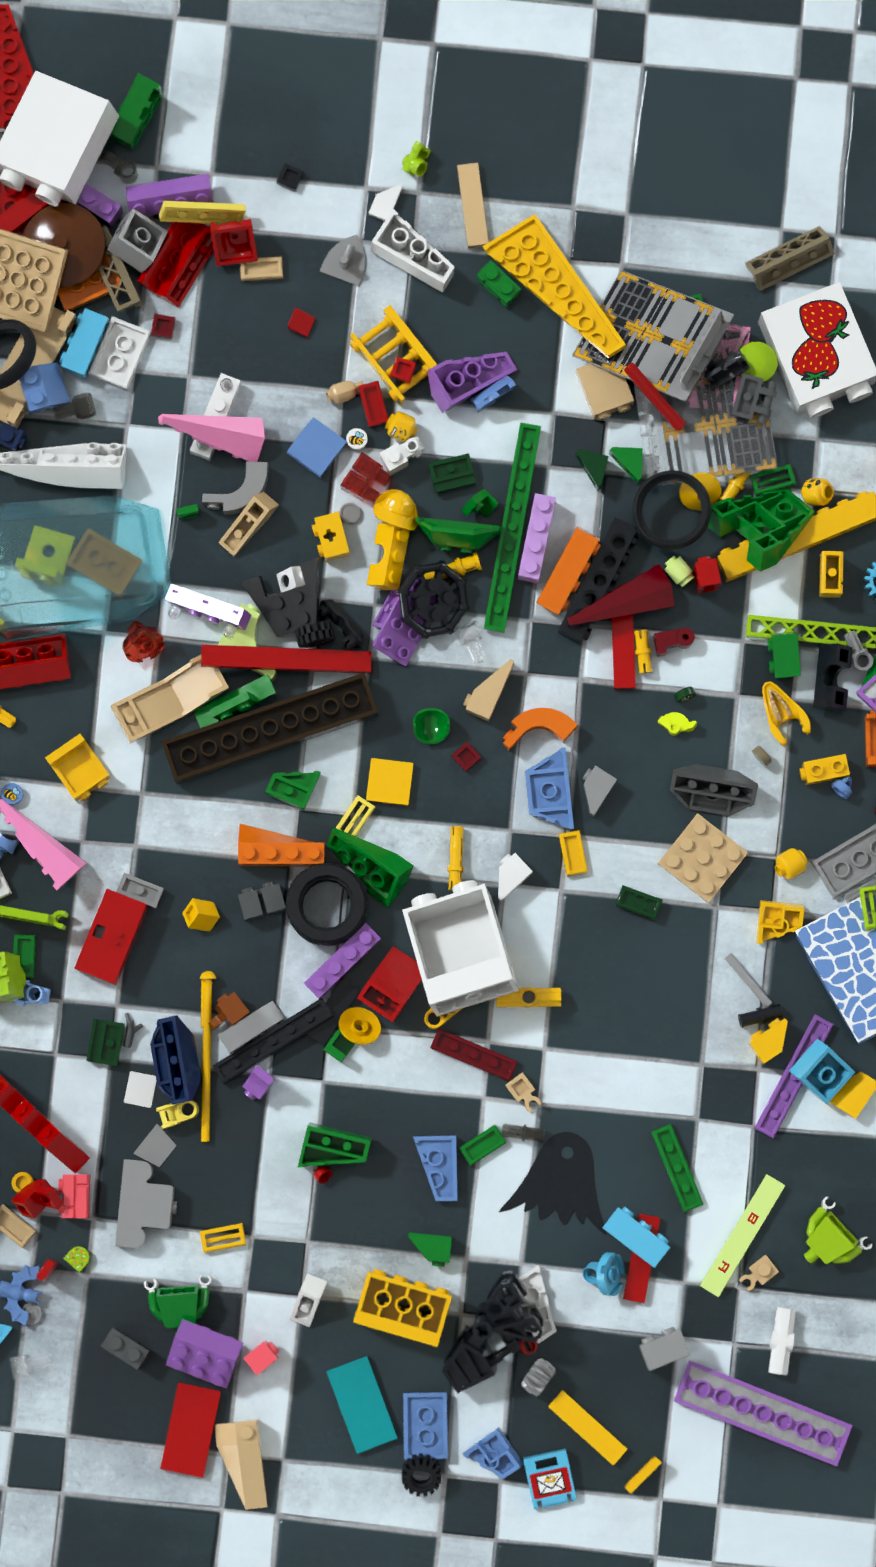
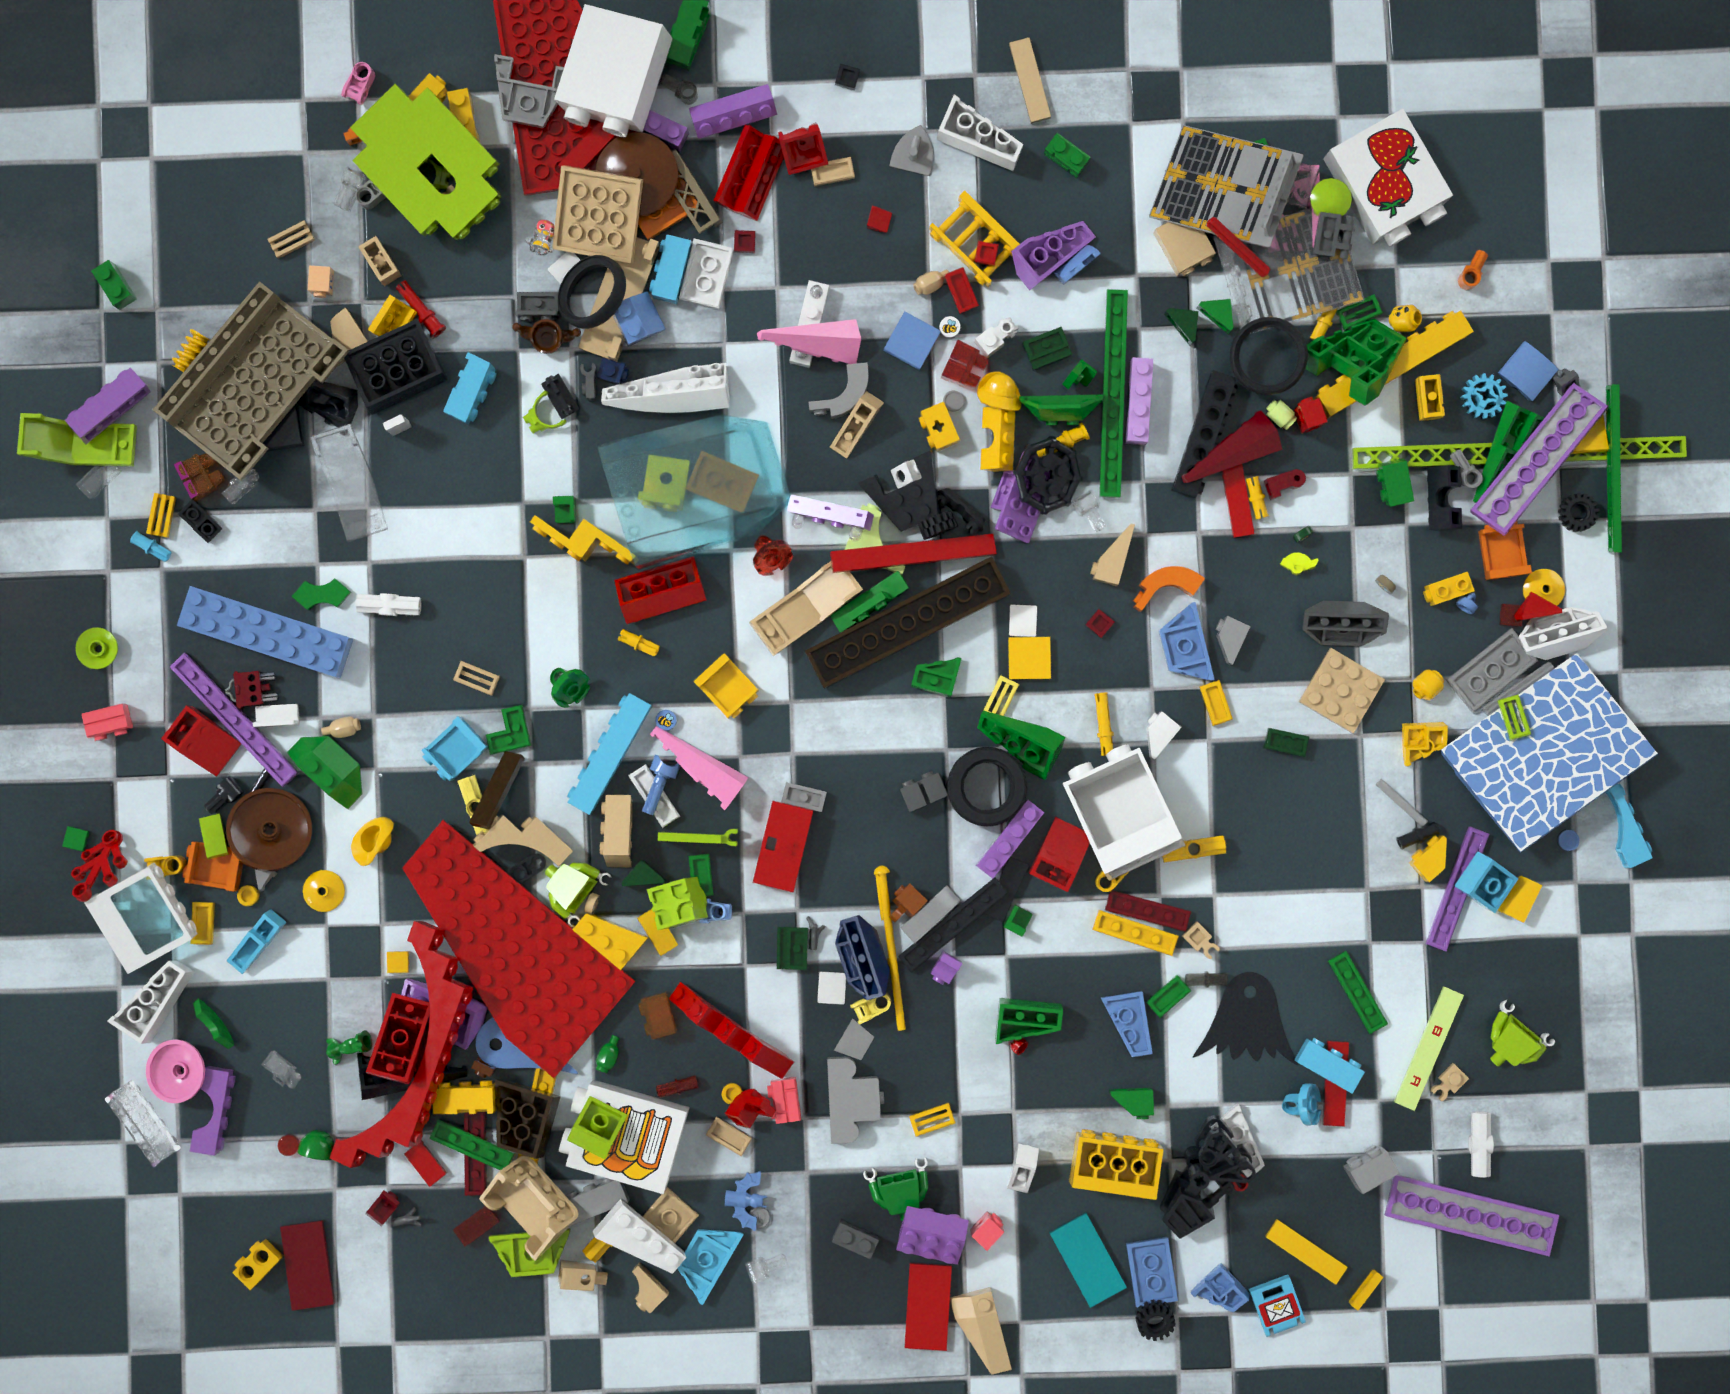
camera: 10 degrees left, 5 degrees up
red tile [36,1259,60,1282] -> none
clear smoke axle [53,393,96,420] -> none
lime tile [63,1246,90,1273] -> none
light grey brick [107,208,168,273] -> none
light yellow plate [159,201,246,224] -> none
green tile [177,504,200,520] -> none
yellow panel [182,898,220,932] -> none
orange wedge [238,824,325,866] -> none
yellow dish [339,1007,381,1045] -> none
white tile [369,185,403,221] -> none
yellow head [385,411,418,442] -> none
lime plate [402,141,431,177] -> none
green helmet [413,708,450,744] -> none
yellow wing [483,214,626,359] -> none
light grey gear [522,1358,556,1396] -> none
orange wedge [536,526,601,615] -> none
yellow dish [679,473,721,511] -> none
black hinge [704,350,750,390] -> none
dark tan fence [745,226,835,291] -> none
yellow animal [762,681,811,747] -> none
none -> white sticker [1009,605,1037,637]
none -> yellow tile [1092,910,1179,956]

